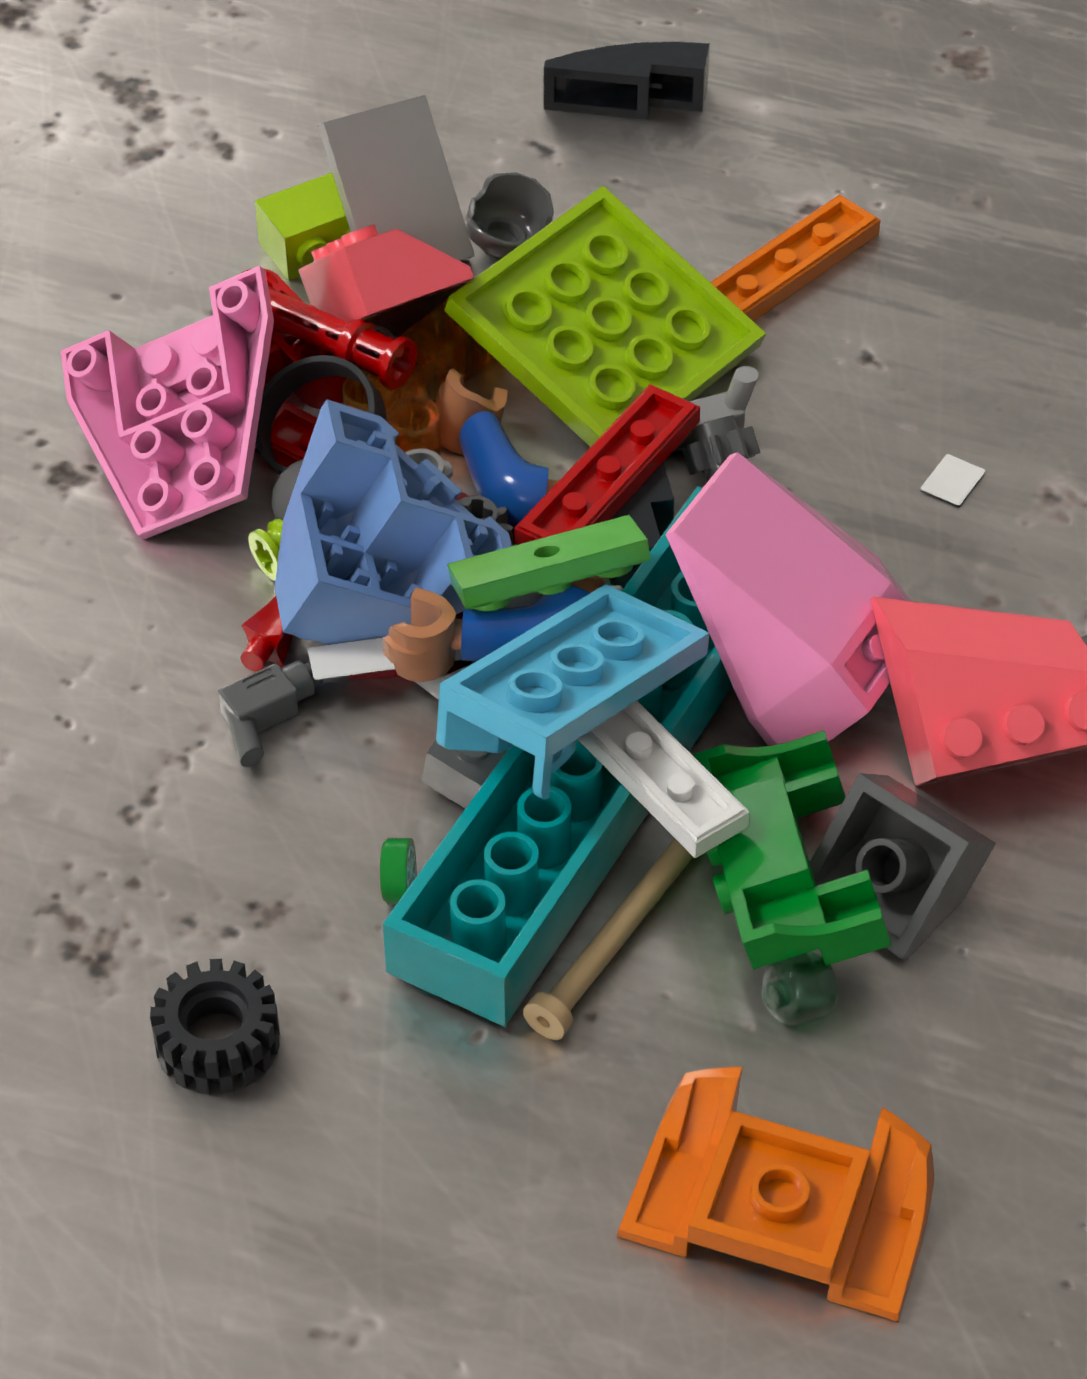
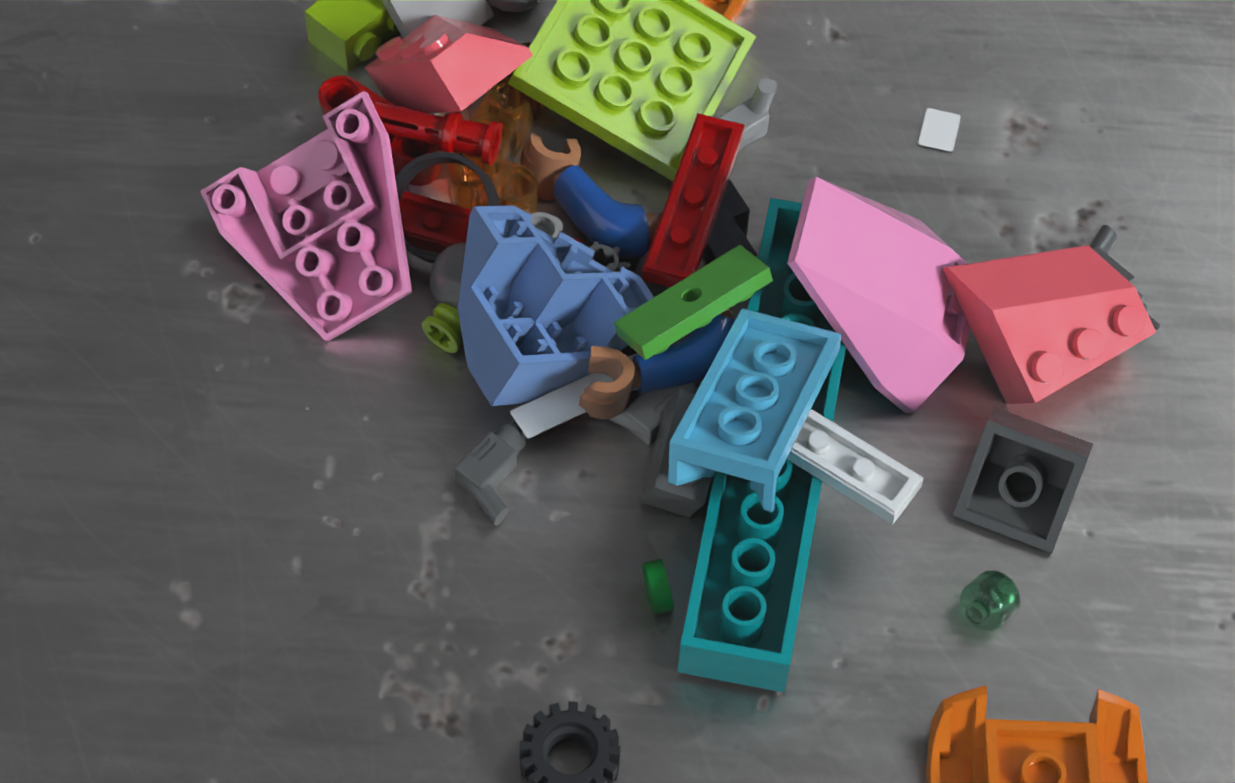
camera: 20 degrees left, 10 degrees up
red piece [240,596,293,672] -> none
tan bar [523,838,693,1040] -> none
dark grey gear [682,415,761,482] -> none
green bracket [693,730,892,970] -> none

